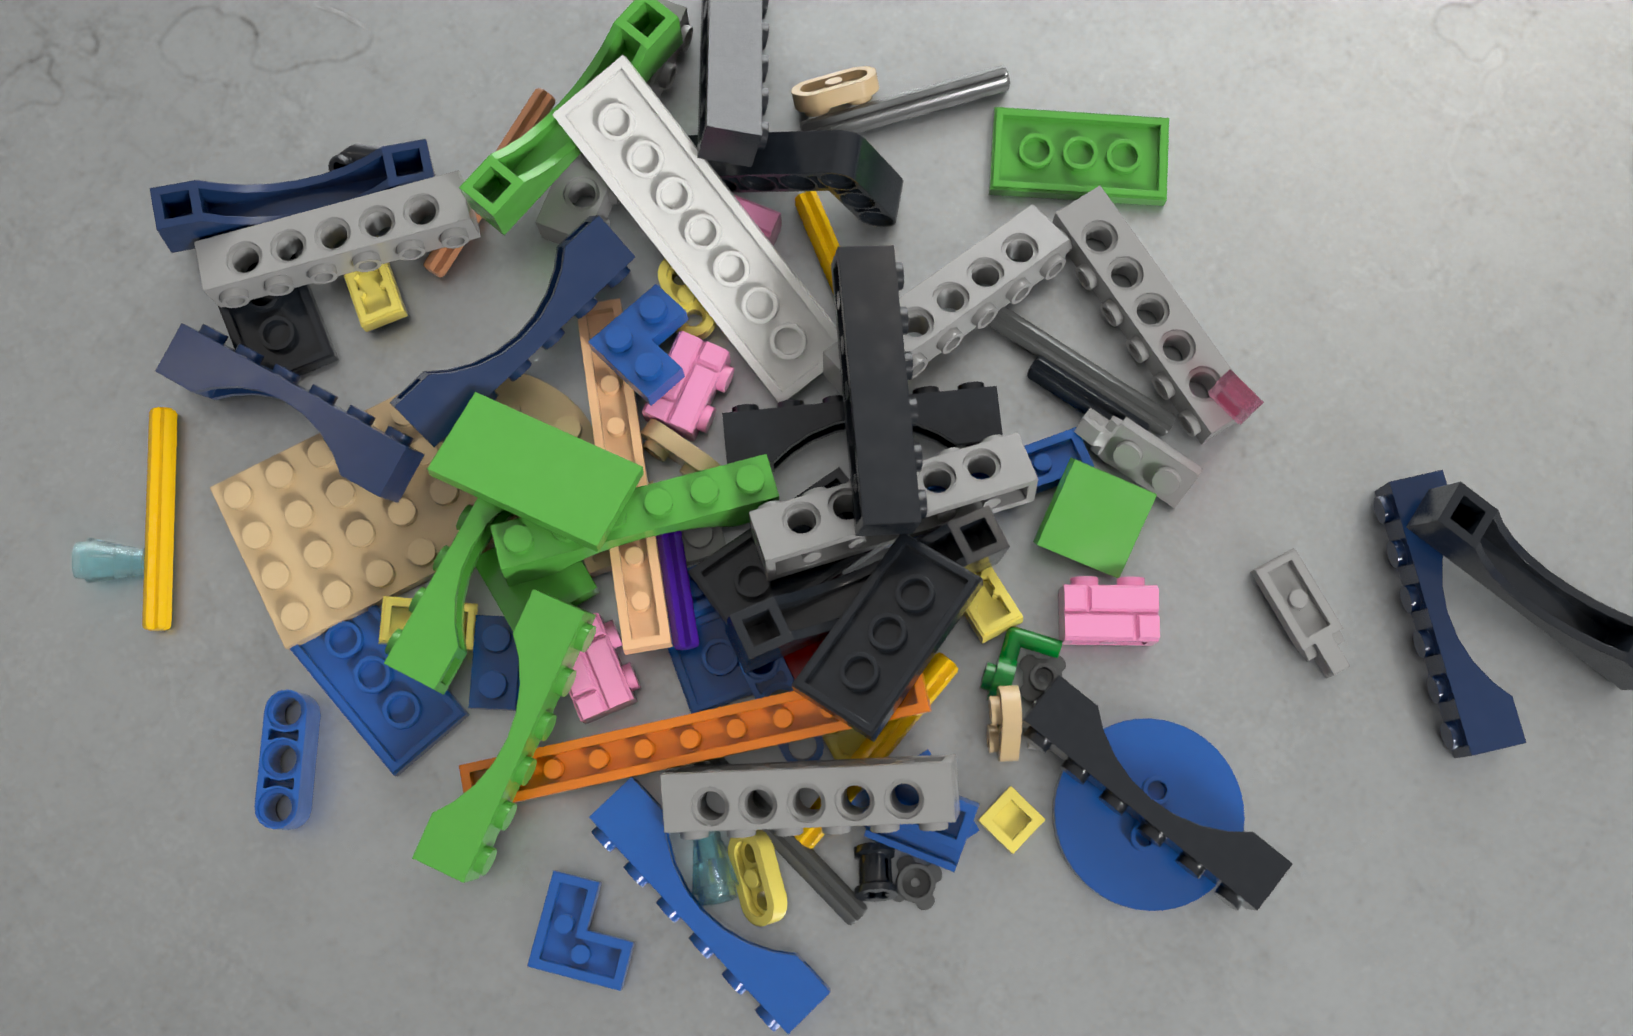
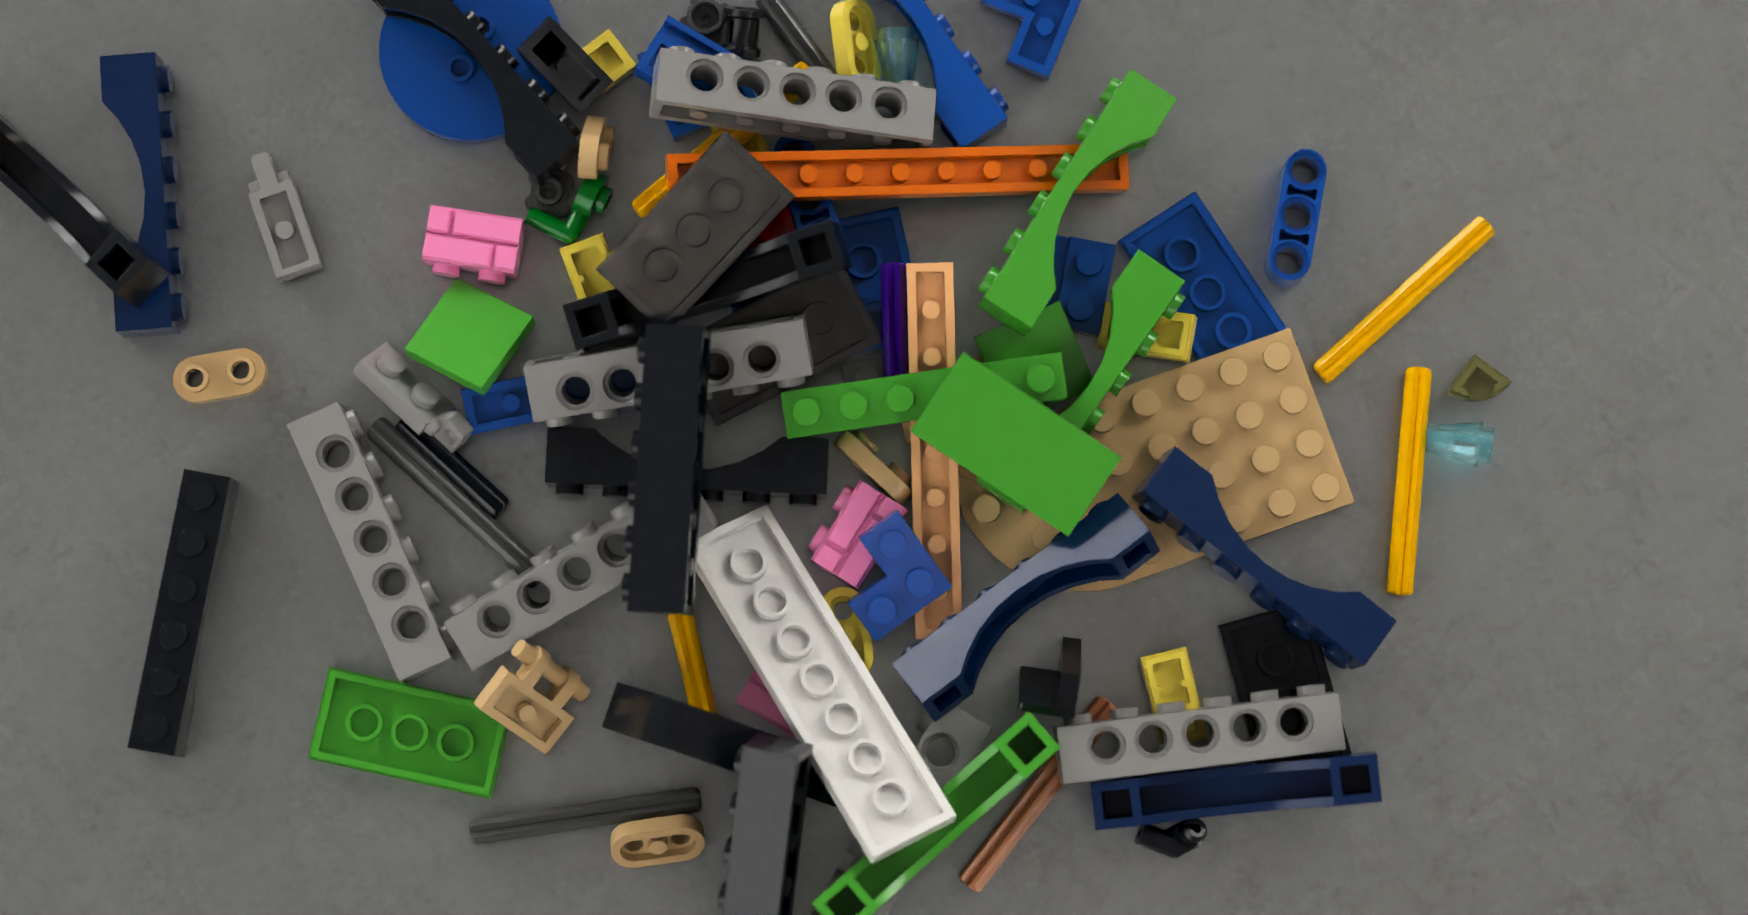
camera: 175 degrees left, 5 degrees up
bright pink brick [569,613,641,724] -> none
clear pink tile [1208,369,1264,425] -> none
none -> black arch [127,469,240,758]
none -> tan plate [173,348,268,404]
none -> tan plate [473,640,590,755]
none -> black slope [516,16,613,114]
none -> black panel [1017,637,1081,719]
none -> yellow axle [1313,216,1495,383]
none -> olive tile [1445,354,1512,402]

